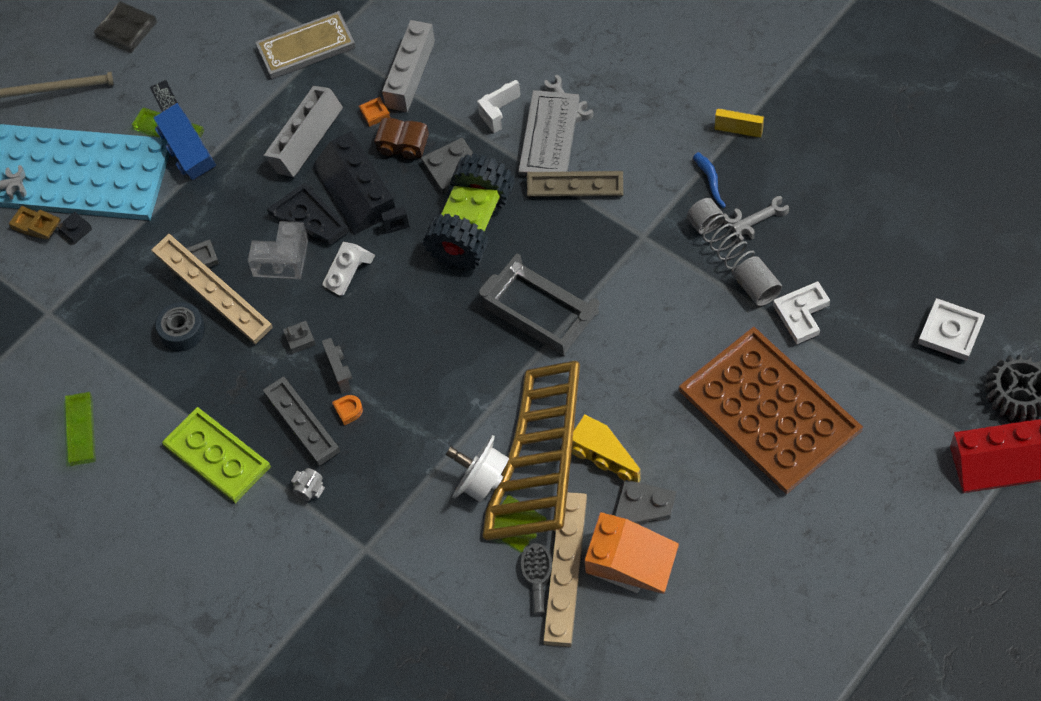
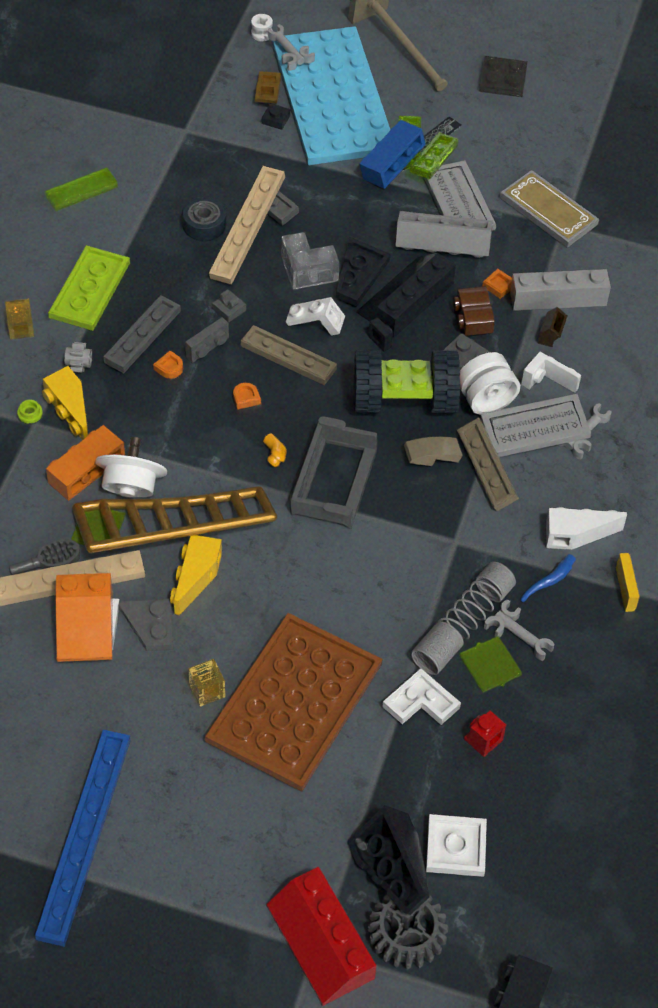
camera: 60 degrees right, 5 degrees down
none -> clear yellow brick [5,299,34,339]
none -> lime plate [17,400,43,423]
none -> blue plate [35,730,131,947]
none -> yellow slope [42,366,88,440]
none -> orange brick [46,425,125,501]
none -> clear yellow brick [188,659,225,707]
none -> orange tile [233,383,261,410]
none -> dark tan tile [241,325,337,385]
none -> light orange arm [263,433,287,467]
none -> black wedge [347,805,430,916]
none -> dark tan slope [404,437,463,466]
none -> clear neon green tile [410,132,459,179]
none -> light grey tile [422,160,496,231]
none -> white wheel [460,352,521,415]
none -> clear neon green piece [460,636,522,692]
none -> red brick [464,710,506,757]
none -> dark brown piece [538,307,568,347]
none -> white slope [546,507,627,550]

